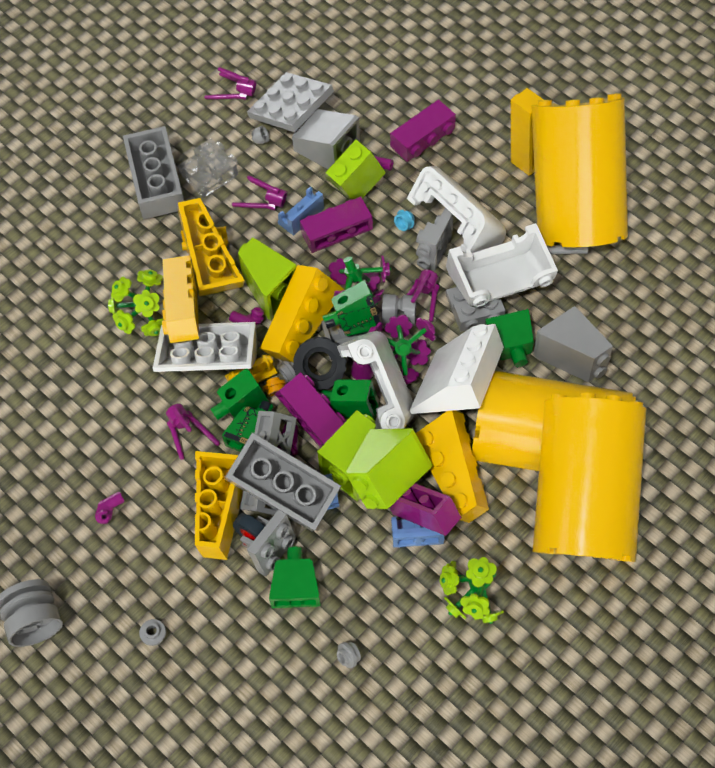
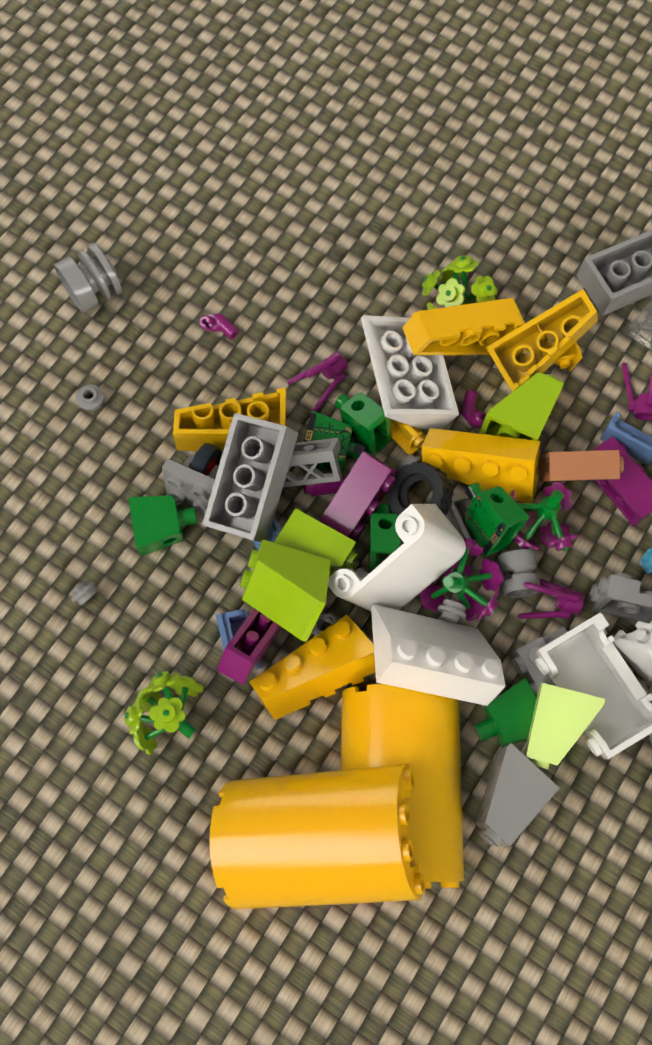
camera: 75 degrees right, 10 degrees up
light orange plate [263,377,286,397] -> none
none -> light grey plate [437,599,466,623]
none -> yellowish green slope [524,683,605,769]
none -> nougat slope [539,450,624,482]

